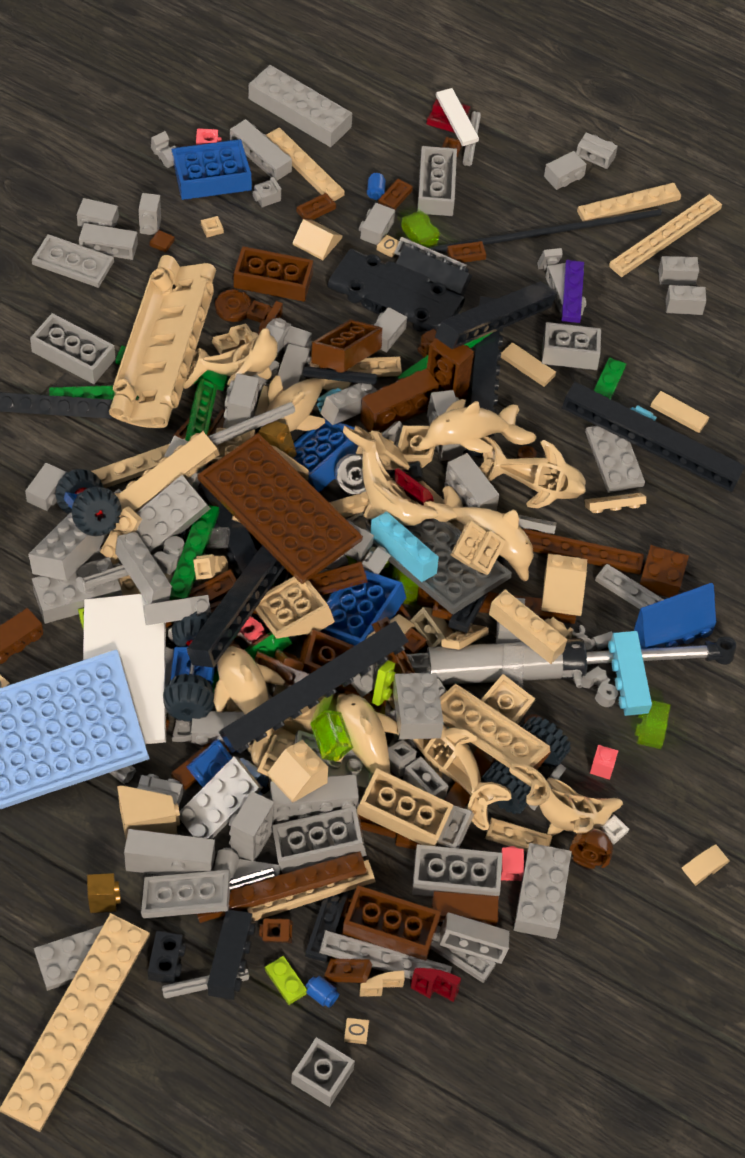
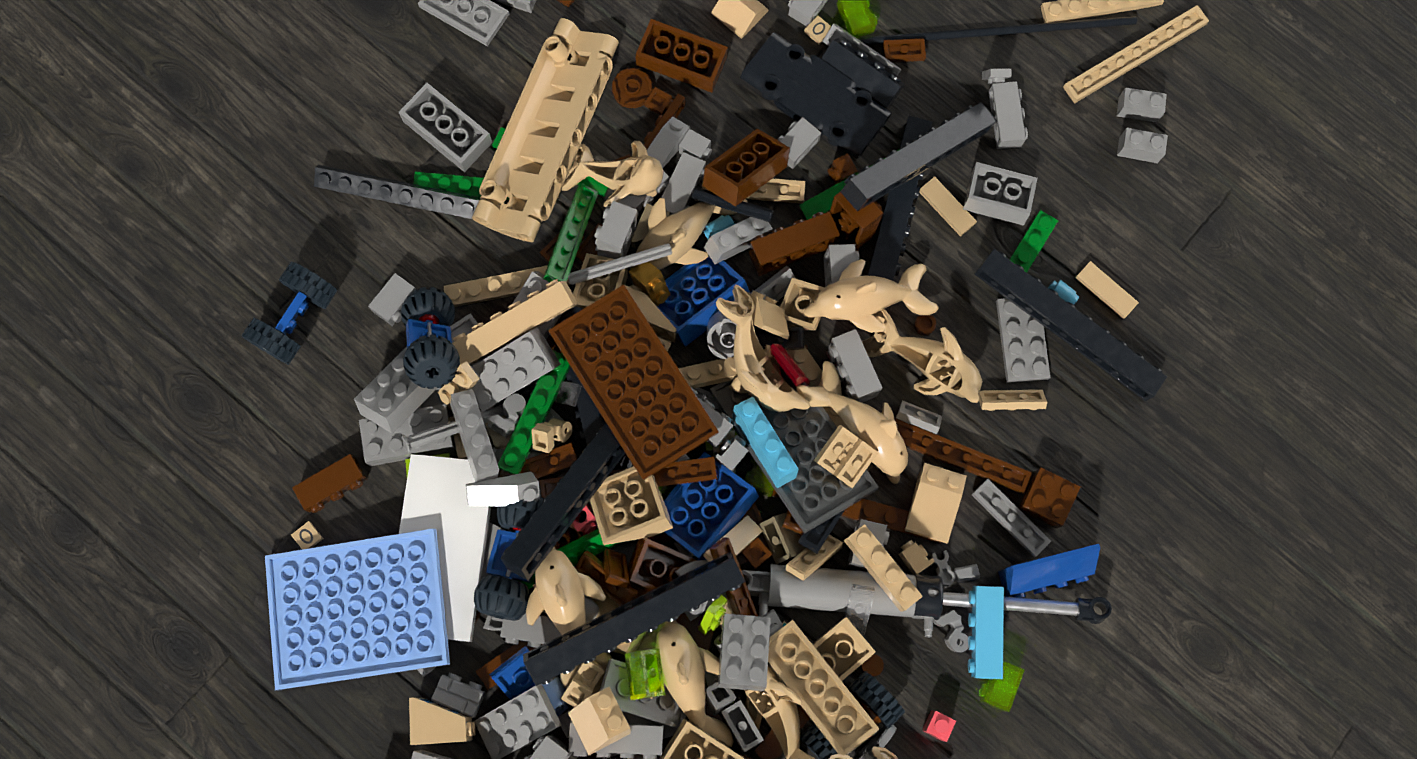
camera: 10 degrees right, 20 degrees up
tan slope [212,324,252,355] -> none
dark purple plate [562,260,584,323] -> none

